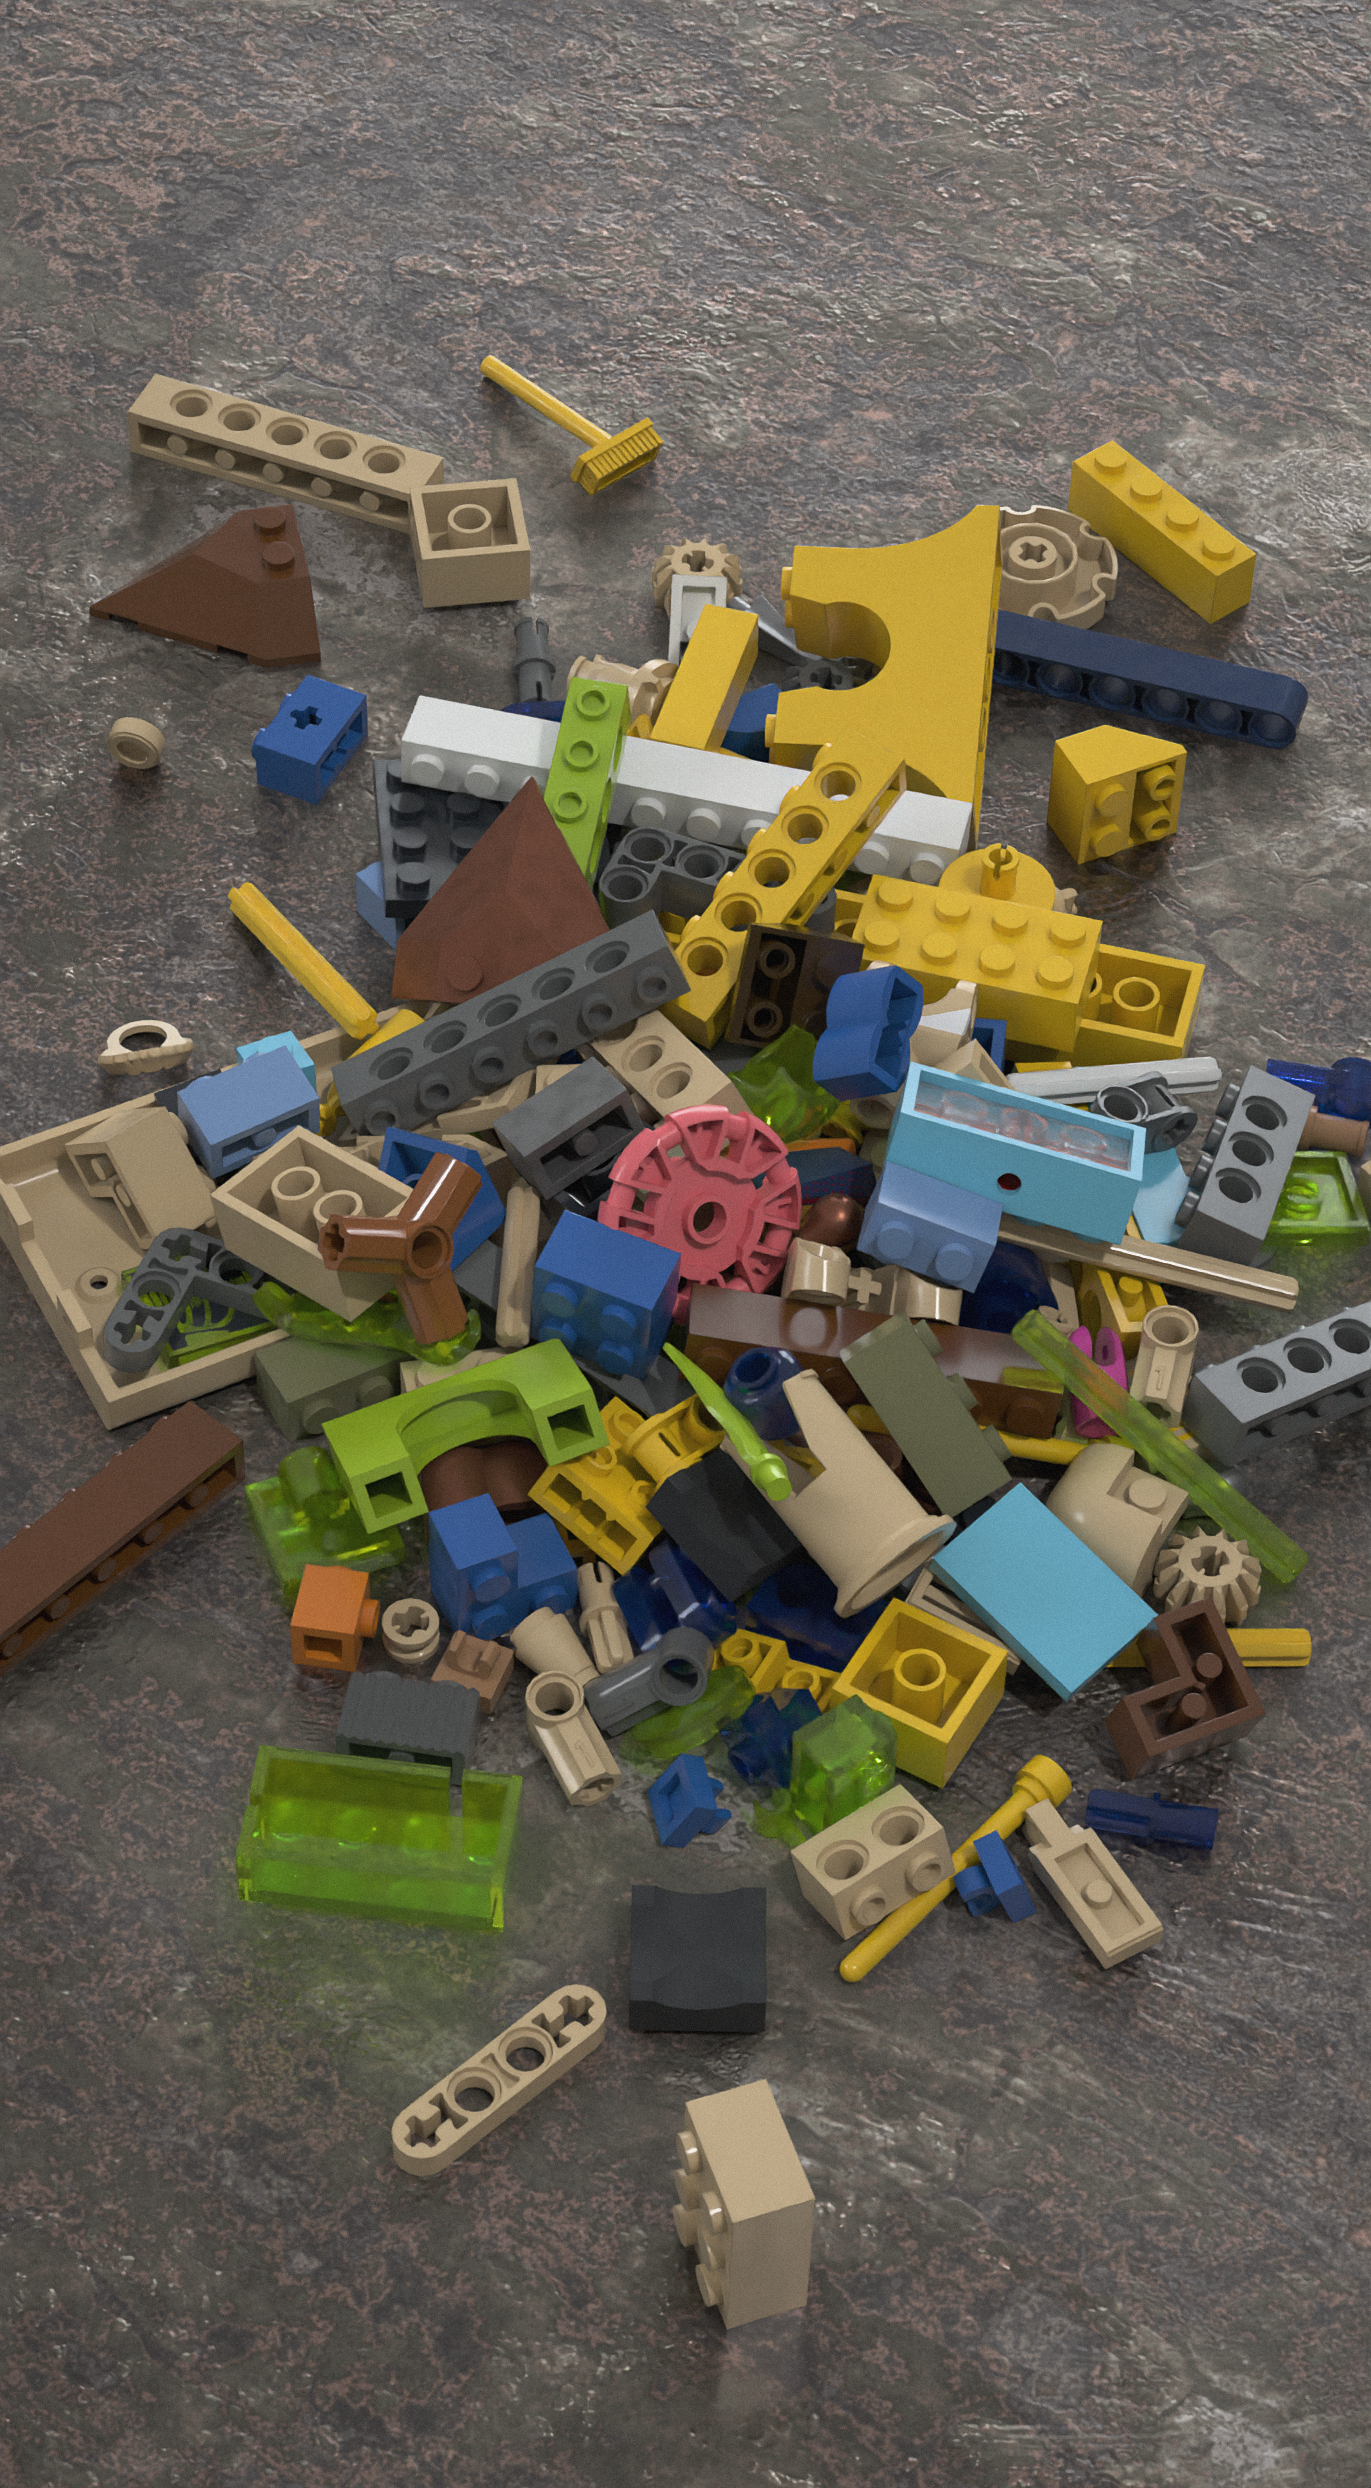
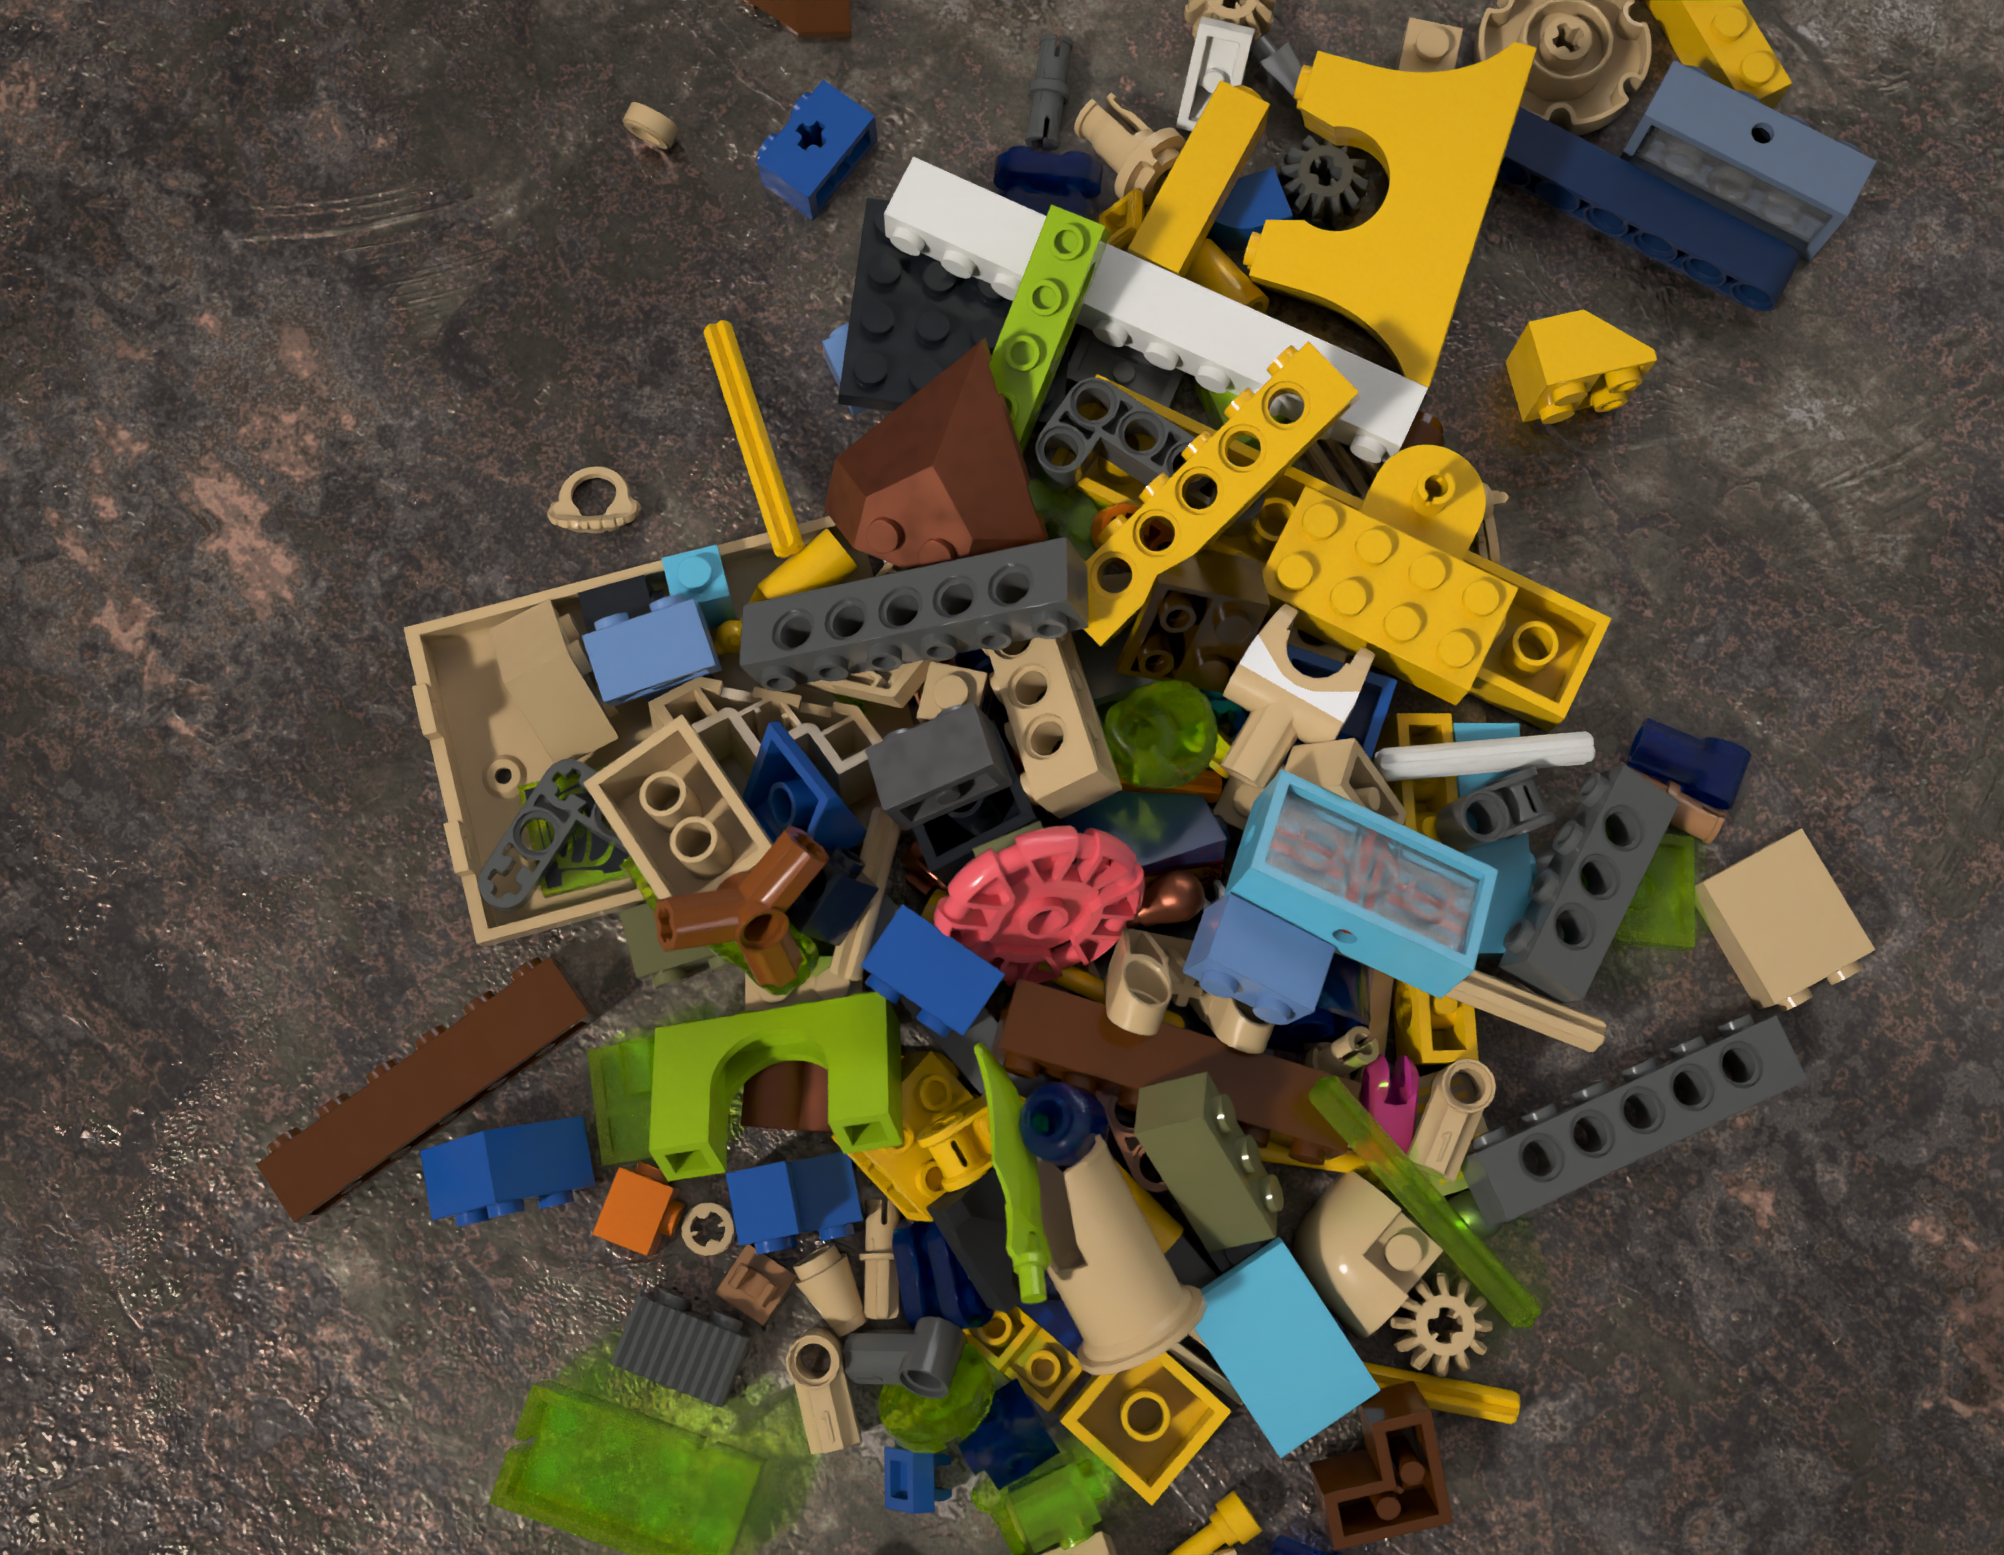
camera: 15 degrees right, 30 degrees up
blue brick [813,965,923,1101] -> none
none -> blue brick [420,1116,595,1227]
none -> black brick [785,845,879,946]
none -> sand blue brick [1619,60,1876,261]

